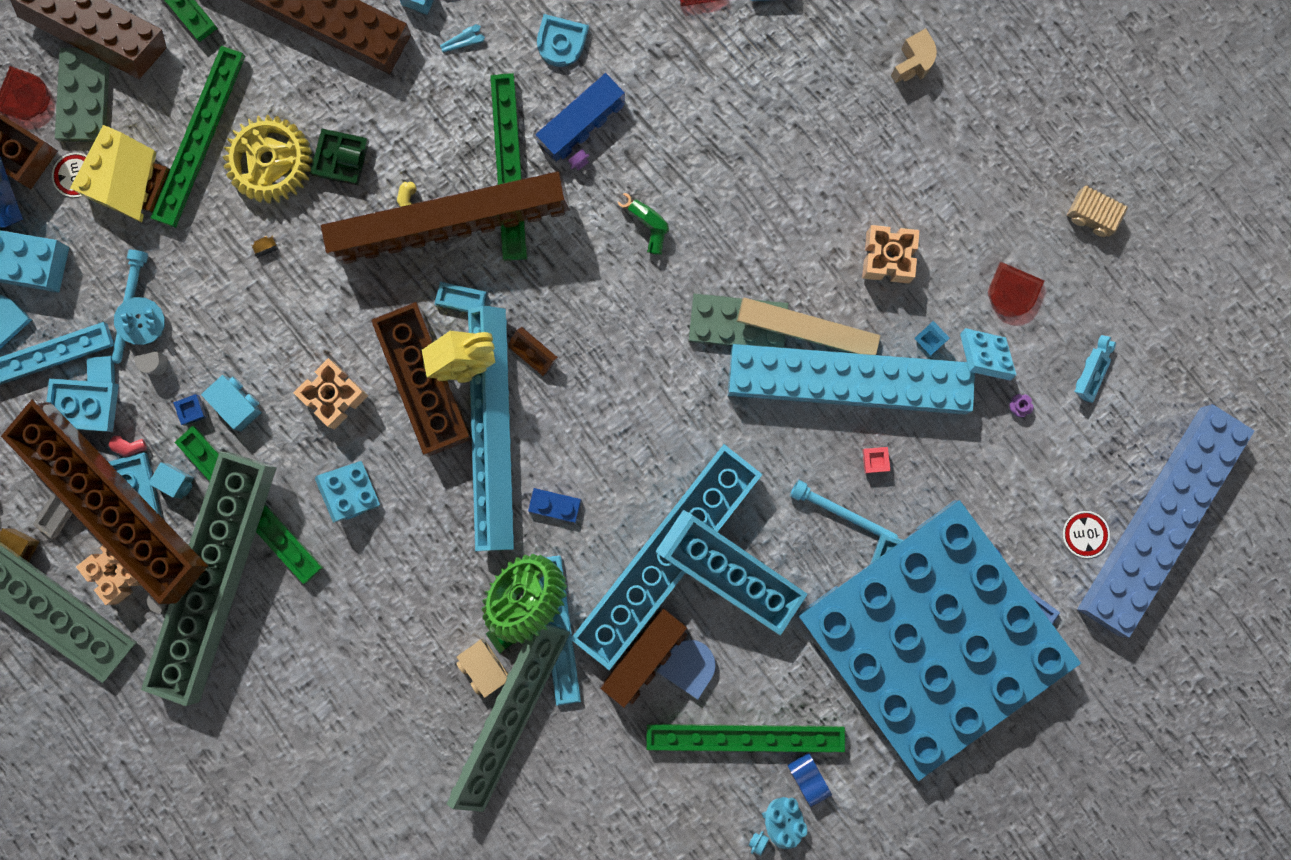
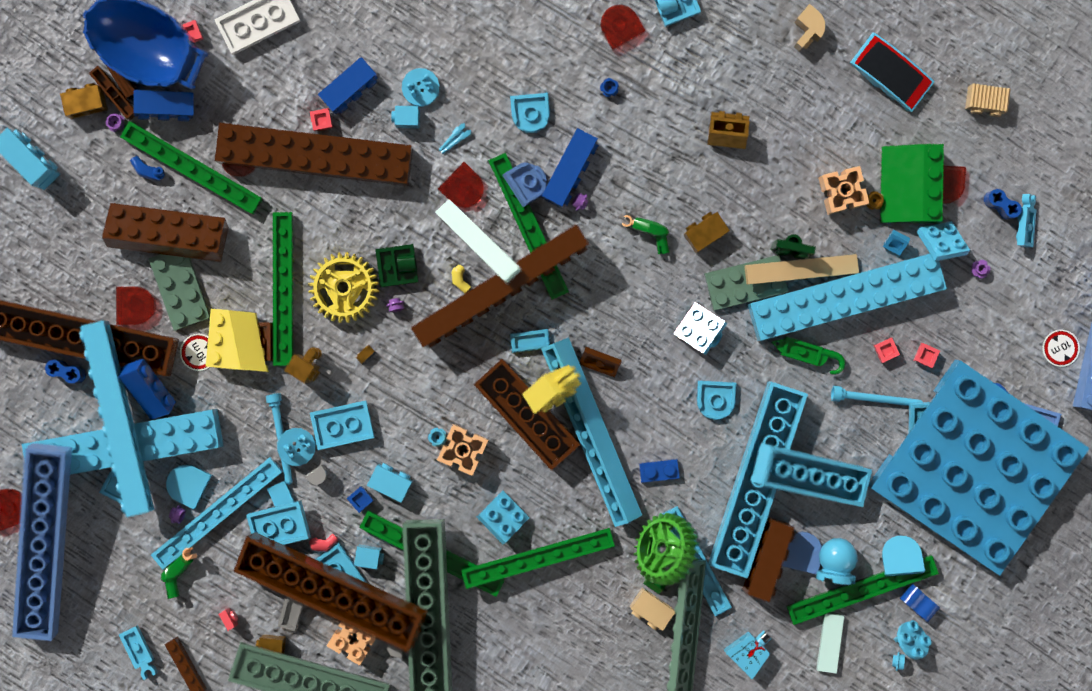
camera: 15 degrees left, 5 degrees up
none -> pearl gold brick [284,348,322,383]
none -> medium azure plate [310,400,375,450]
none -> medium lavender plate [386,298,405,313]
none -> medium azure plate [428,428,447,447]
none -> light aqua tile [435,199,521,283]
none -> clear red tile [438,162,484,208]
none -> green plate [461,528,615,589]
none -> medium blue tile [503,162,547,207]
none -> blue plate [600,78,619,97]
none -> plate [674,303,727,355]
none -> pearl gold brick [683,212,730,253]
none -> medium azure tile [697,381,737,420]
none -> pearl gold brick [707,111,750,149]
none -> medium azure torso [724,630,772,679]
none -> dark green plate [771,234,816,260]
none -> green plate [771,337,846,375]
none -> medium azure tile [816,538,858,585]
none -> light aqua tile [816,613,844,674]
none -> slope [850,32,935,112]
none -> pearl gold plate [867,191,884,210]
none -> green slope [880,144,944,224]
none -> medium azure tile [882,536,925,576]
none -> coral plate [913,343,940,368]
none -> blue axle [984,189,1022,220]

